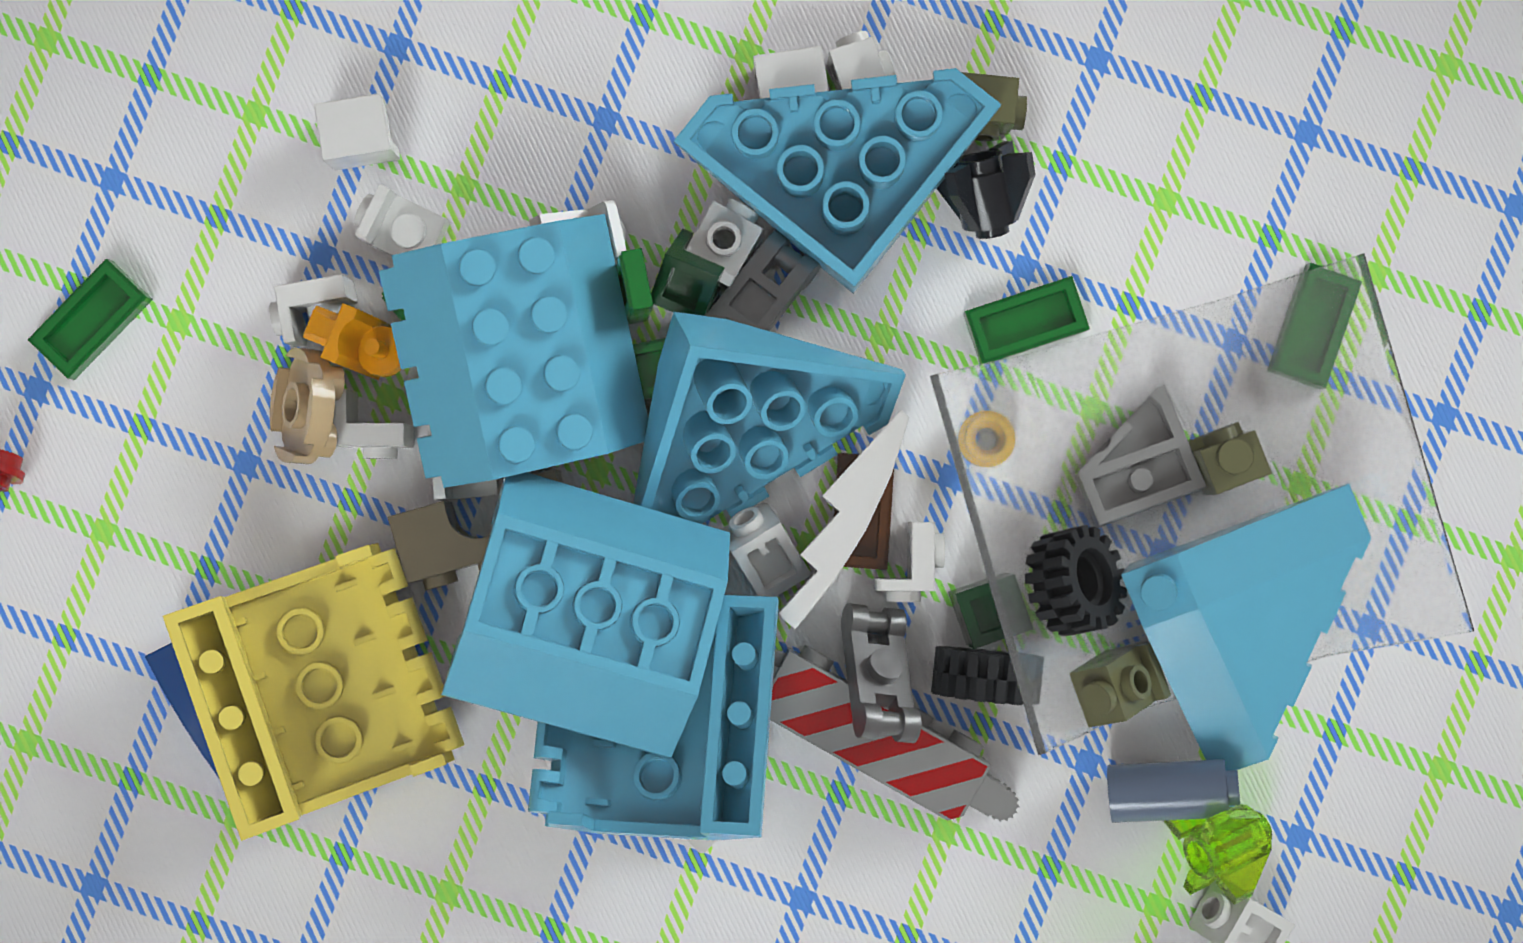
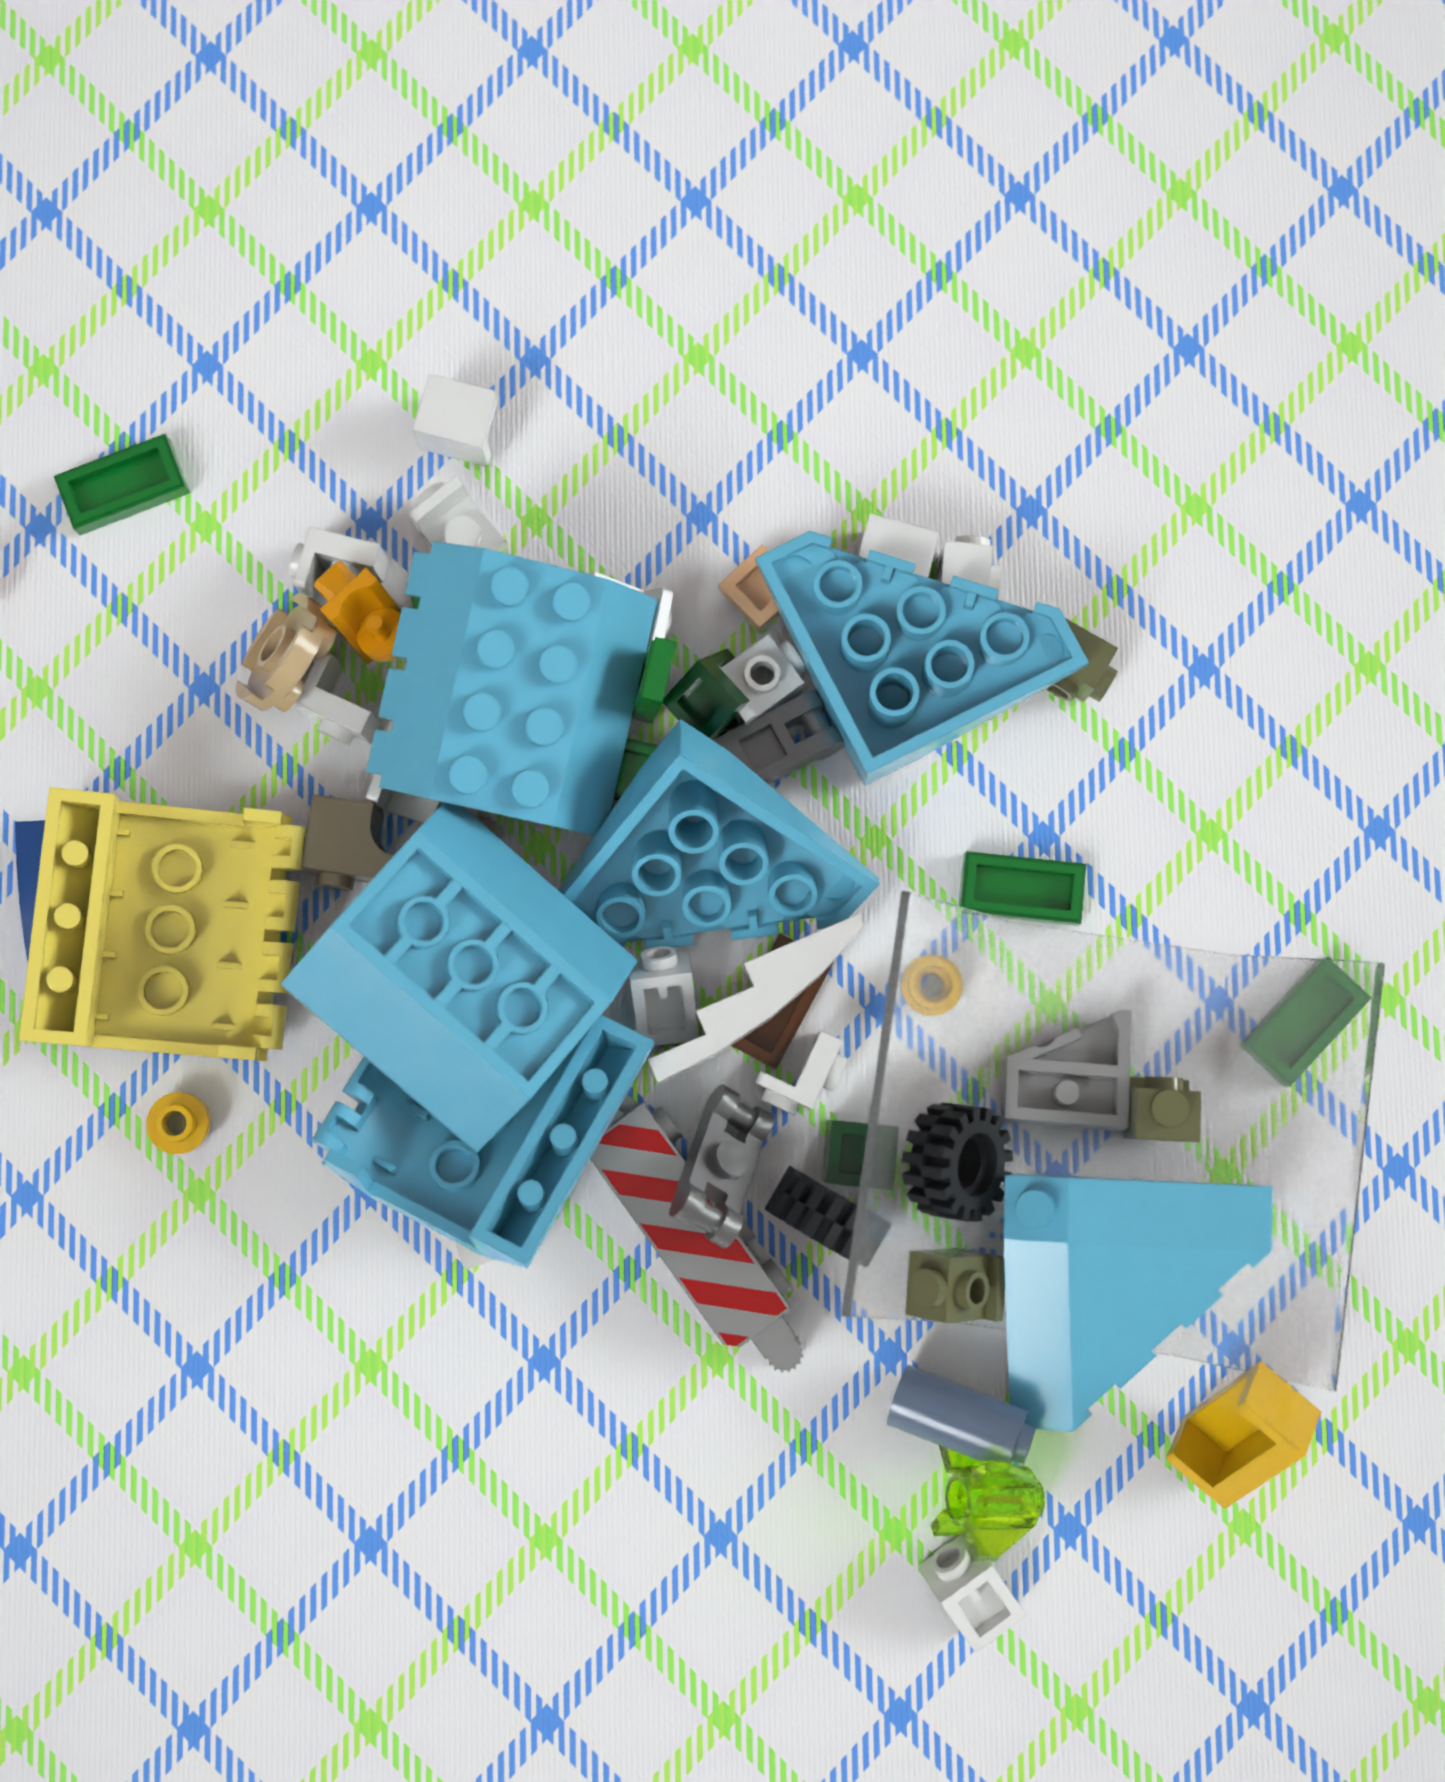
camera: 25 degrees right, 5 degrees down
black brick [937,141,1036,239] -> none
none -> yellow plate [146,1092,210,1154]
none -> light nougat plate [719,544,780,633]
none -> yellow panel [1167,1361,1321,1509]

